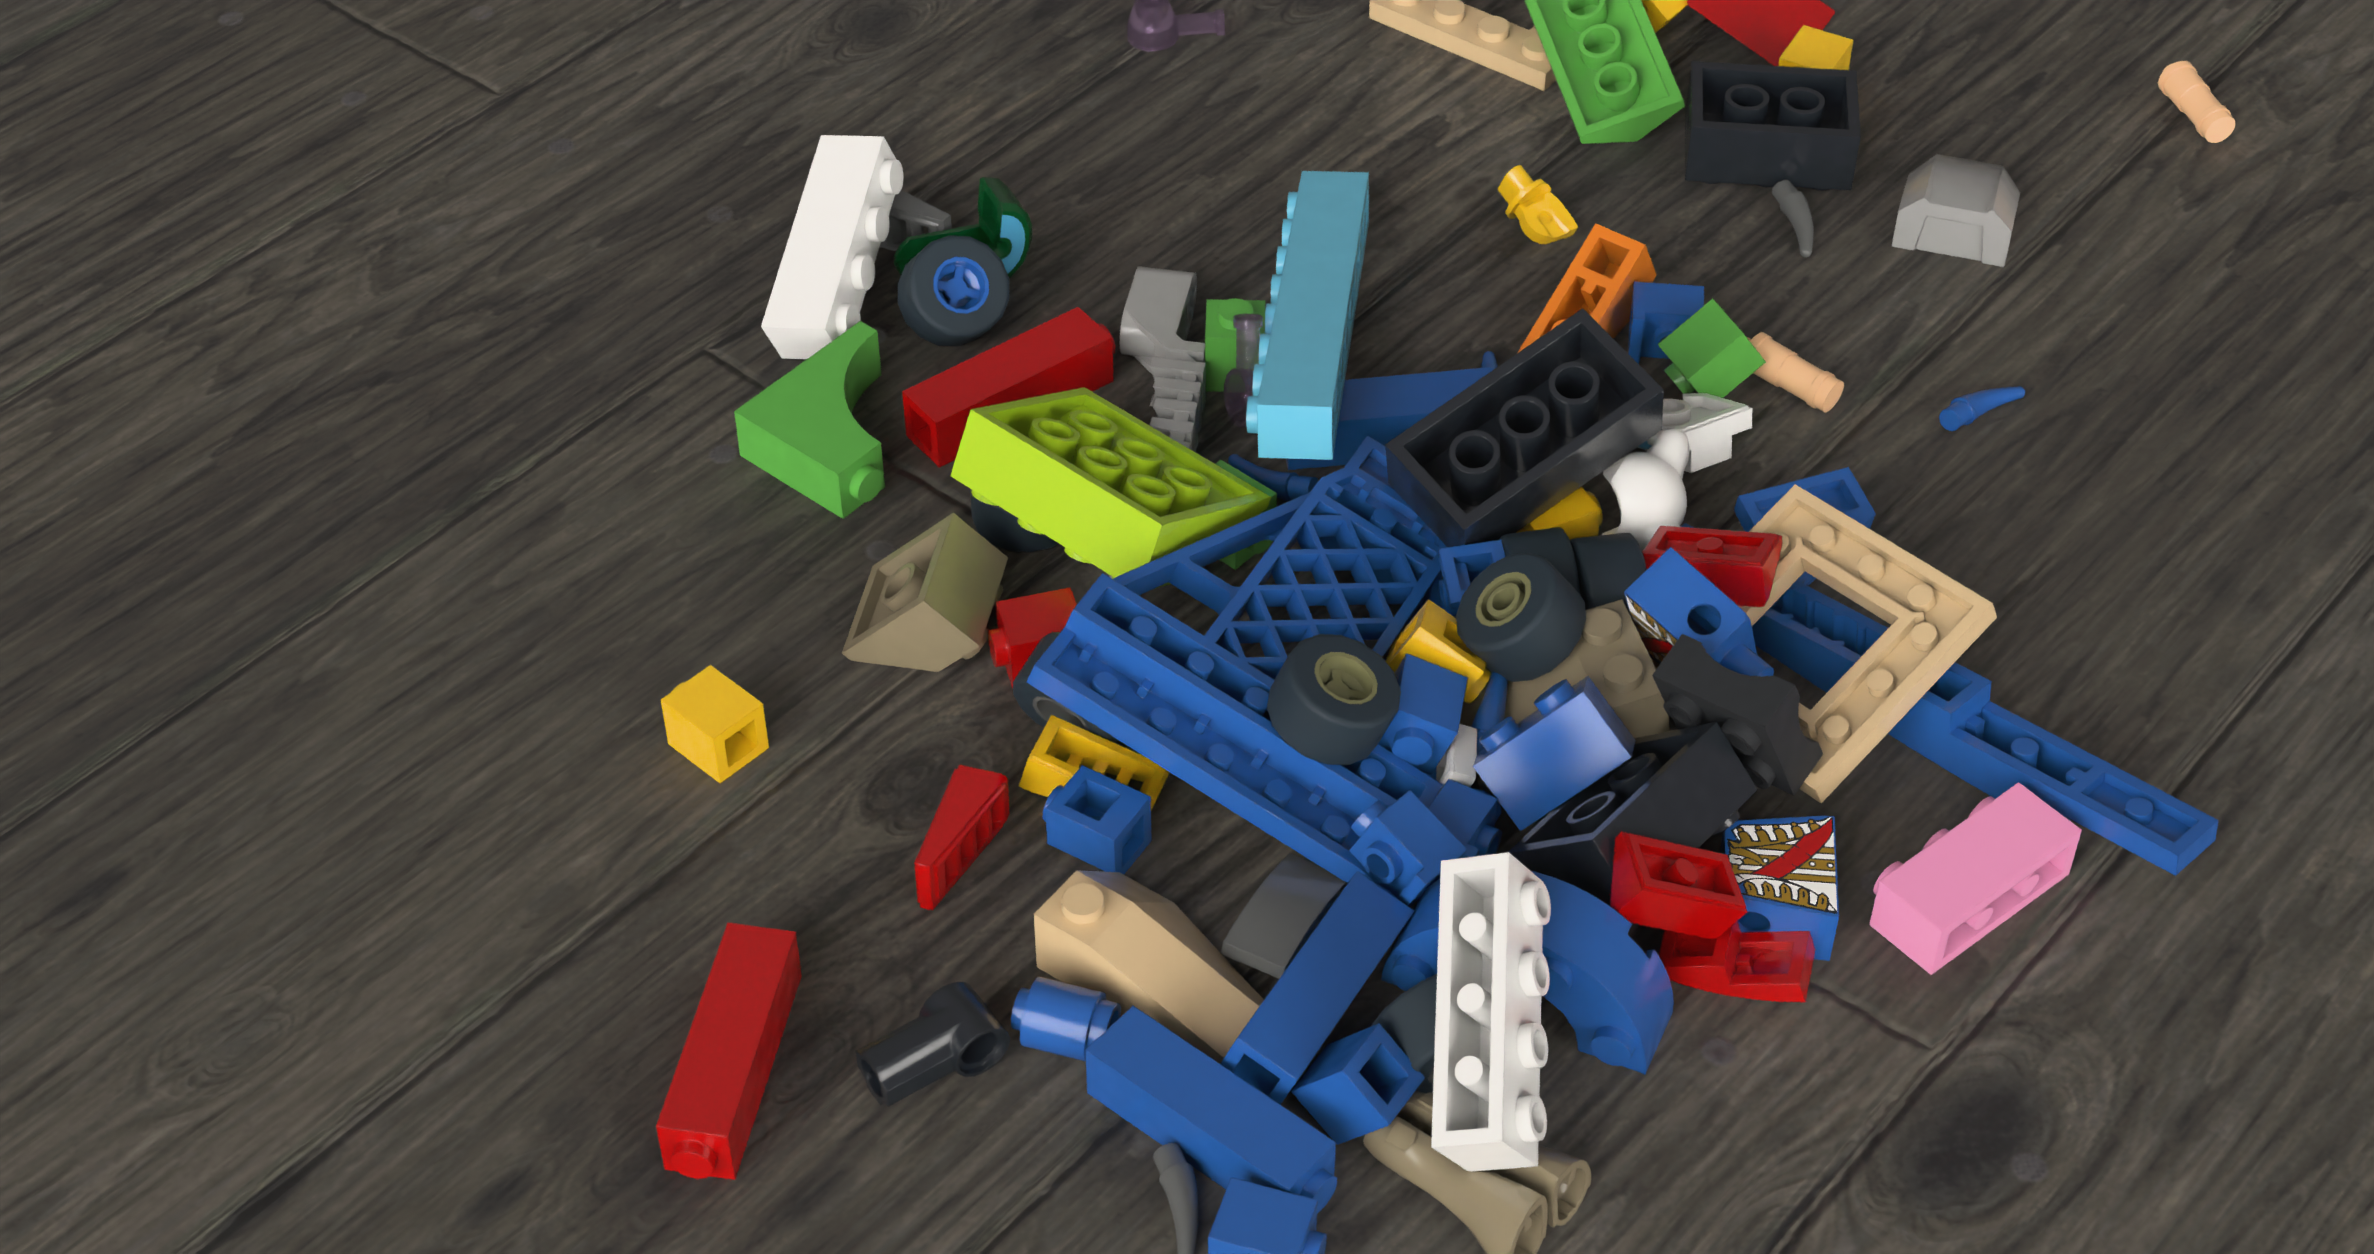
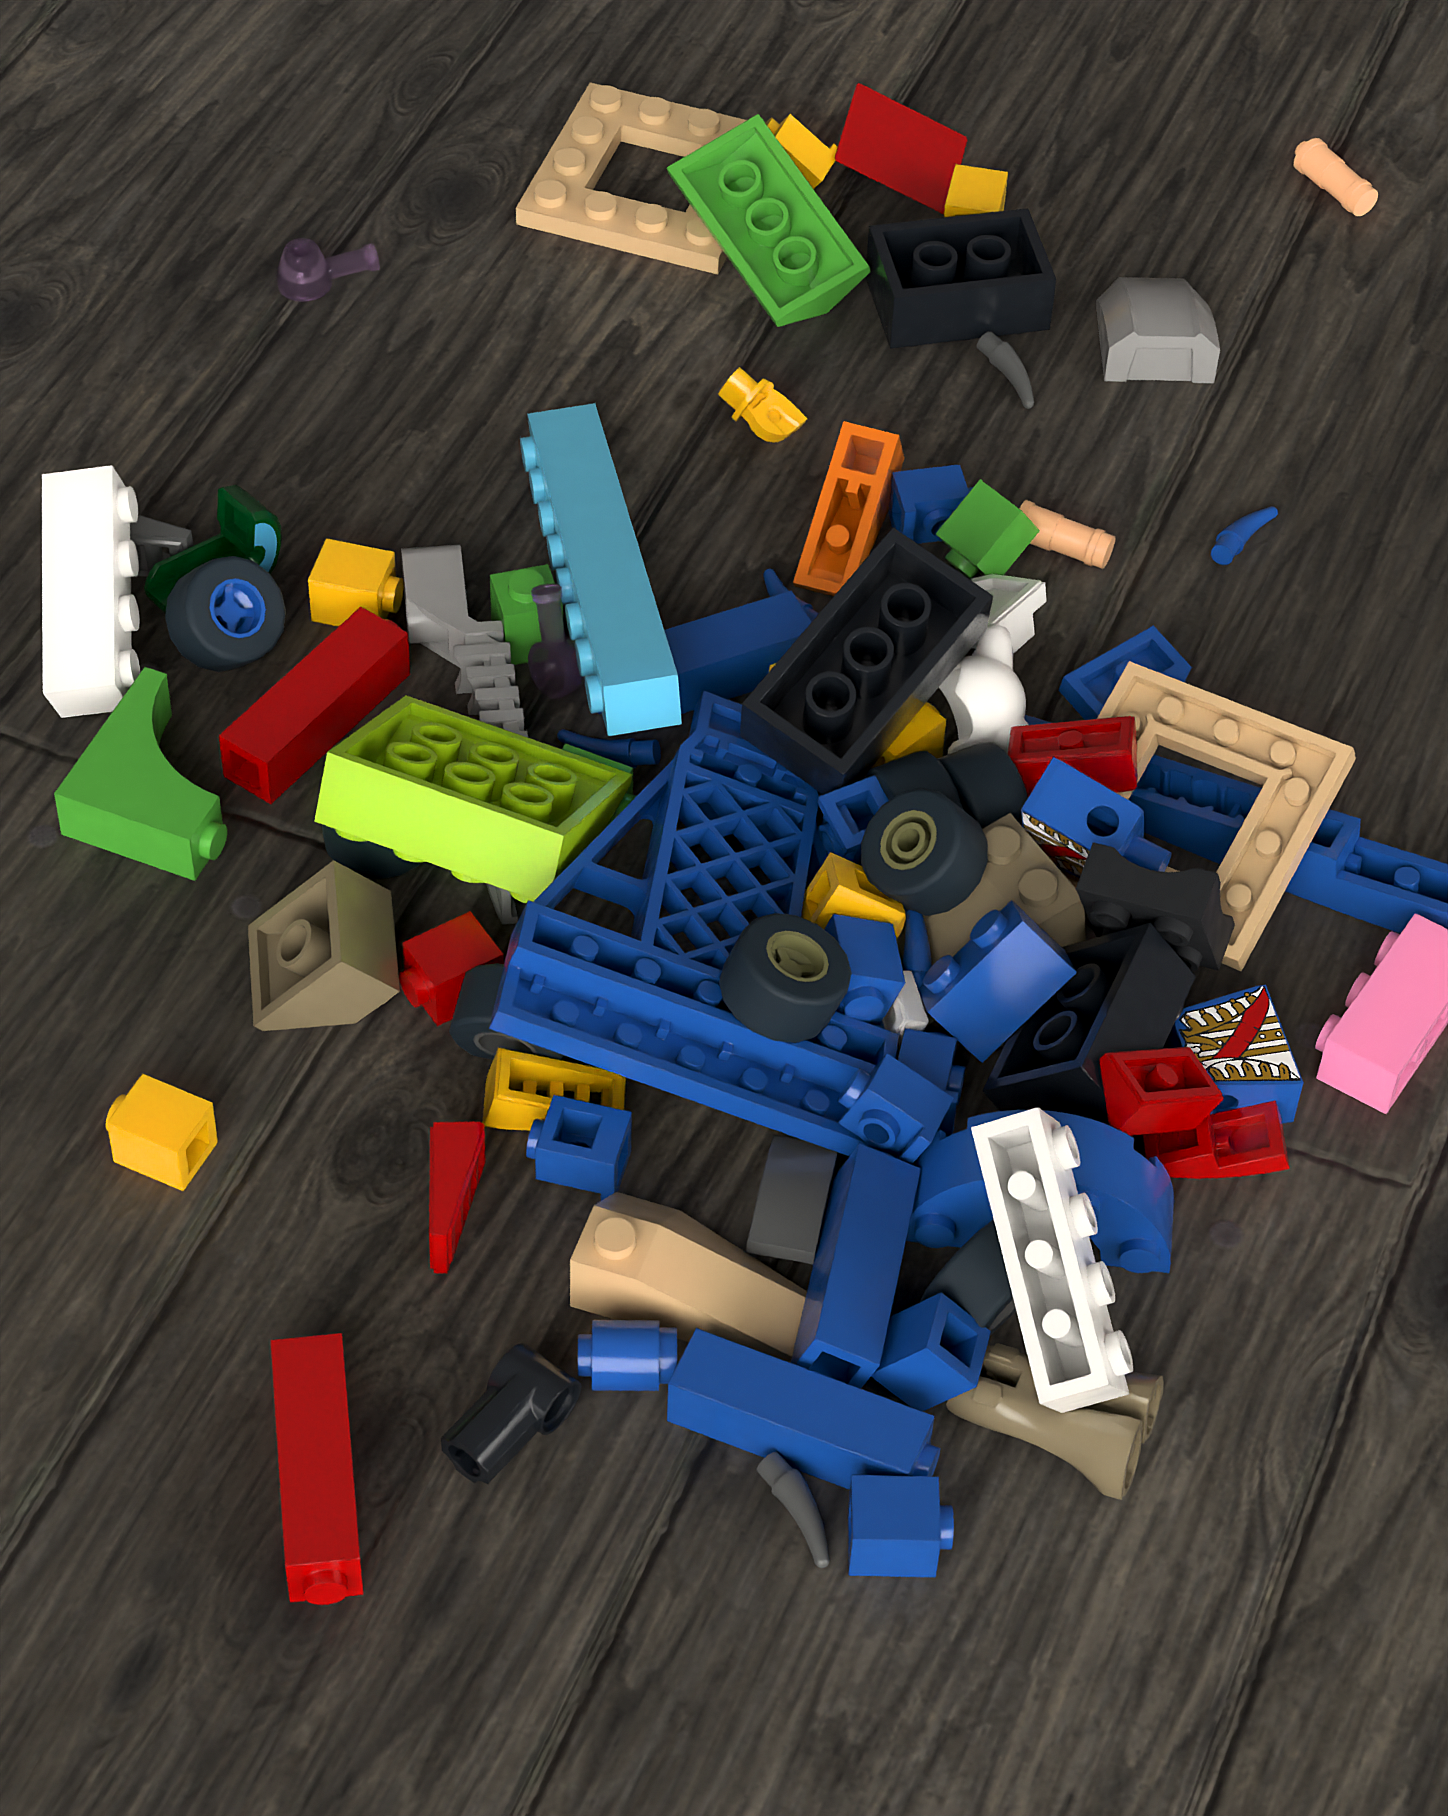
camera: 20 degrees left, 5 degrees up
none -> yellow brick [308,539,404,627]

